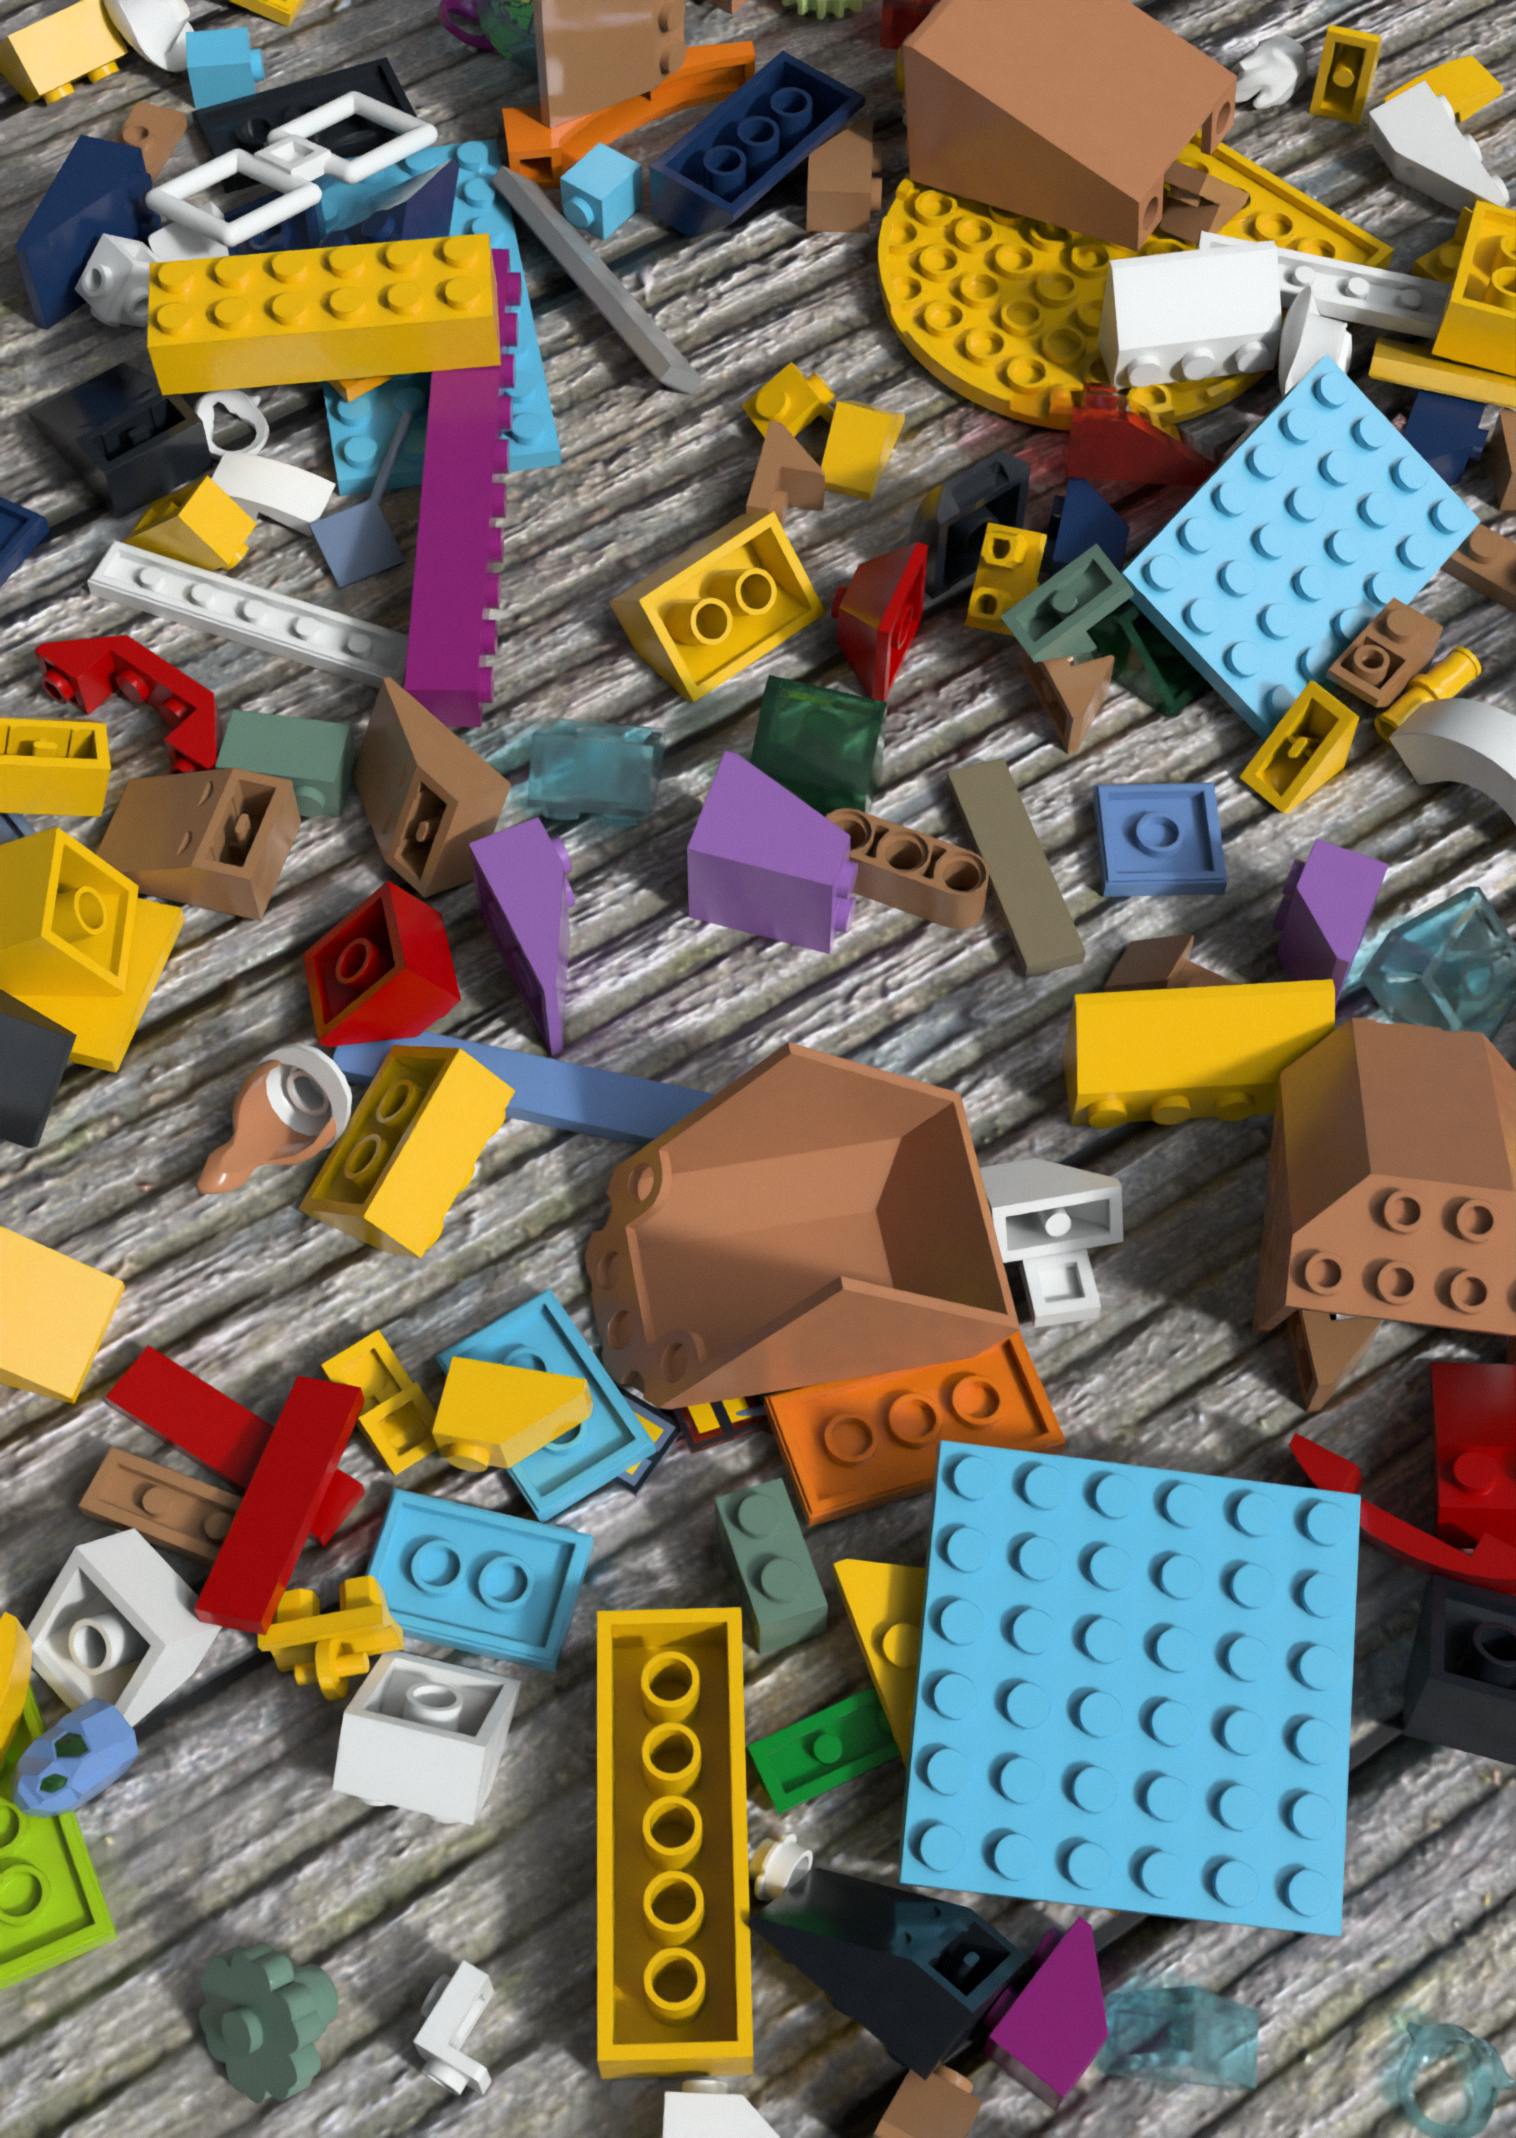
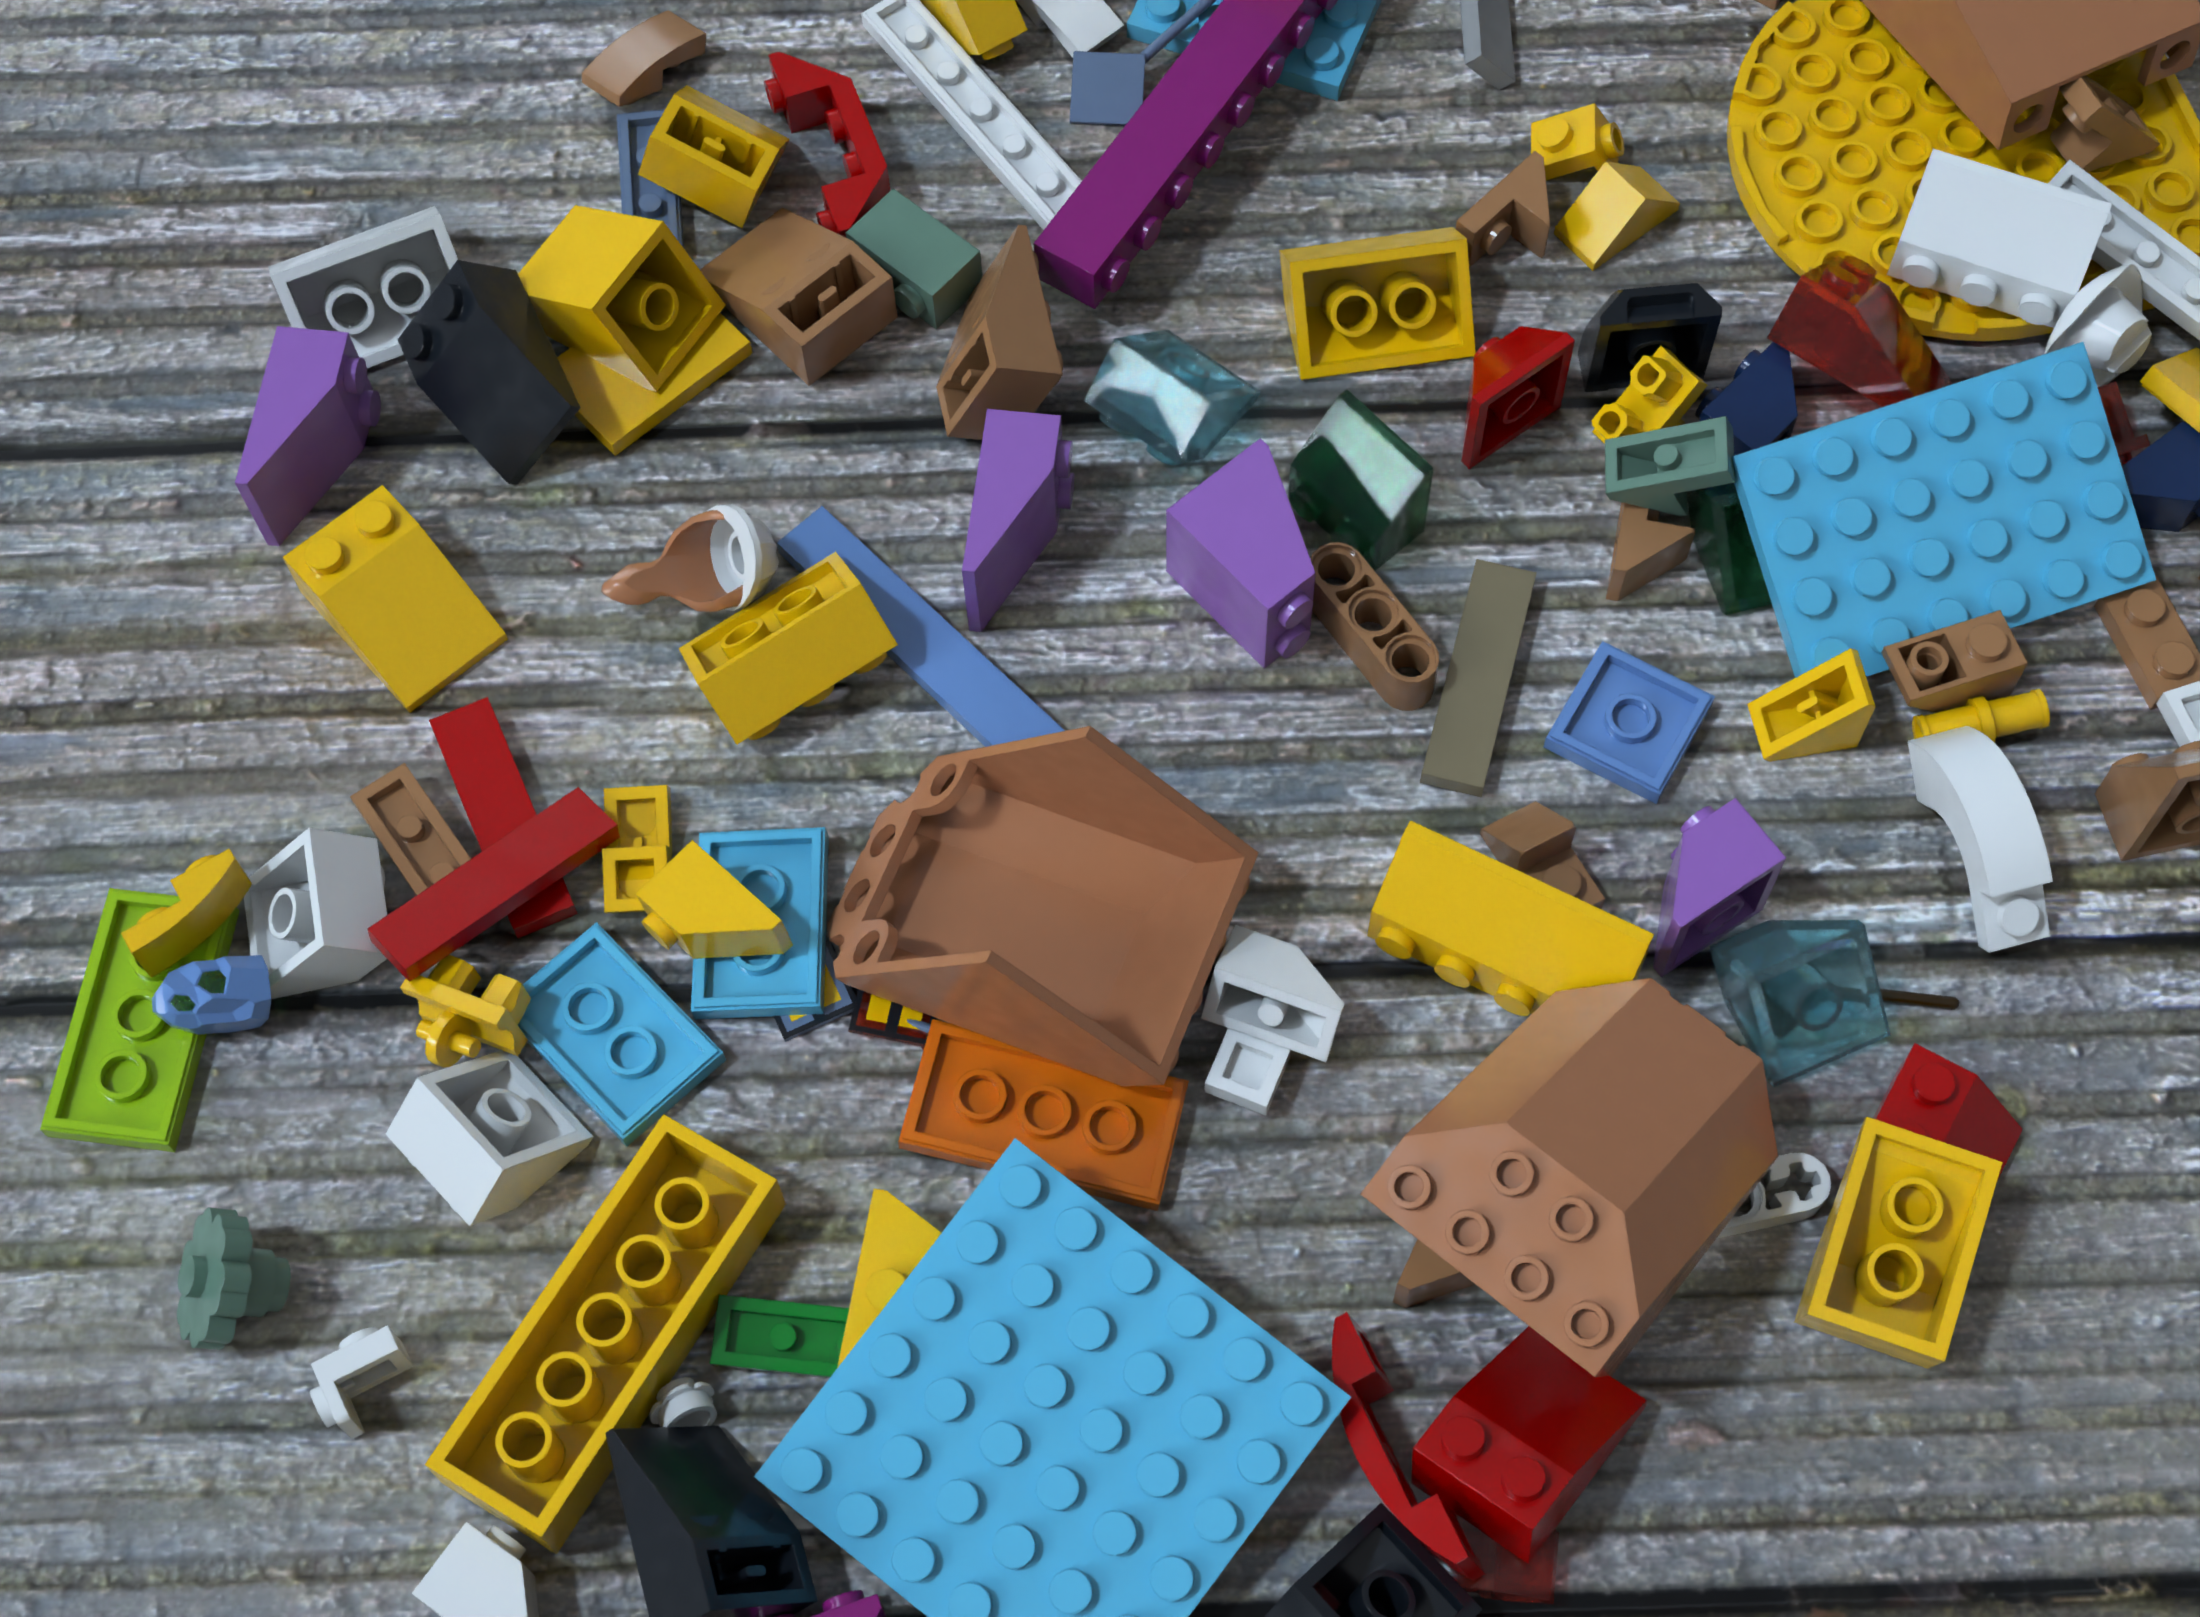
camera: 35 degrees right, 5 degrees up
red slope [303,881,461,1047] -> none
sand green brick [715,1477,828,1655] -> none

